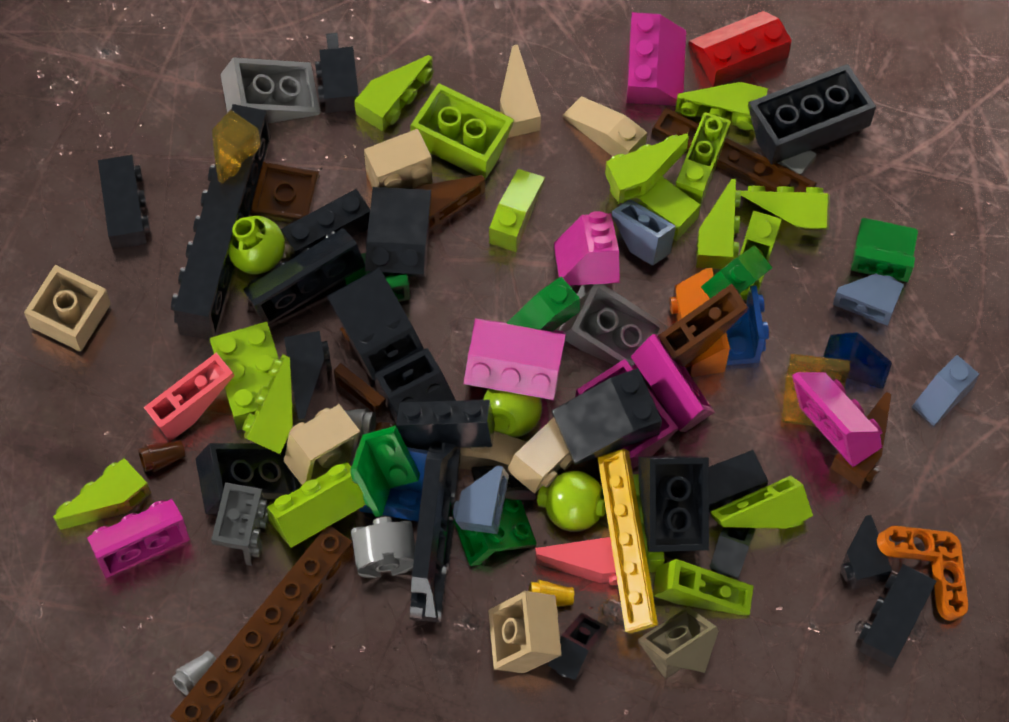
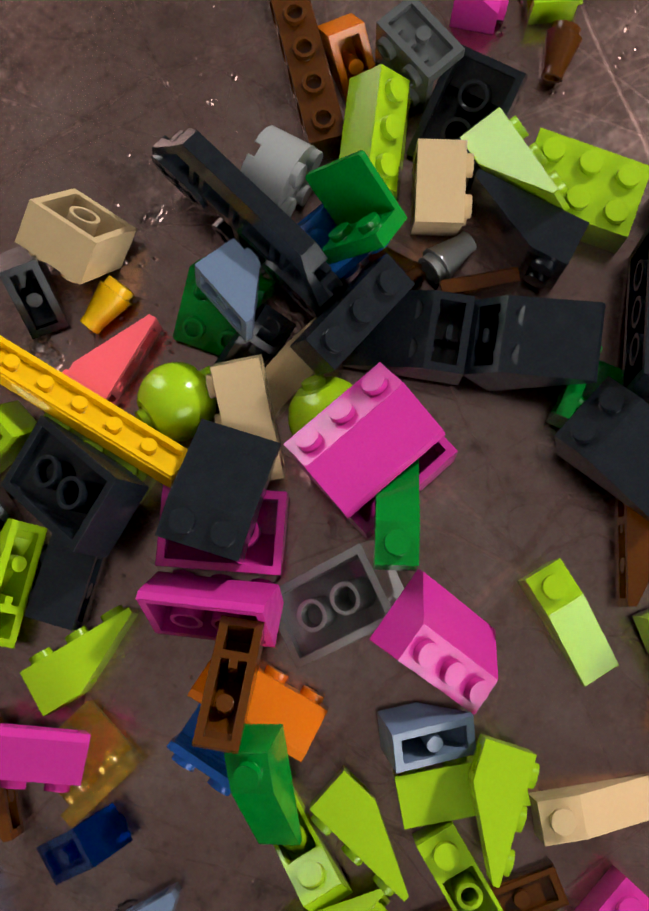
camera: 135 degrees right, 15 degrees up
coral slope [144,353,235,442] -> none
none -> lime slope [19,605,139,716]
none -> orange slope [318,13,375,105]

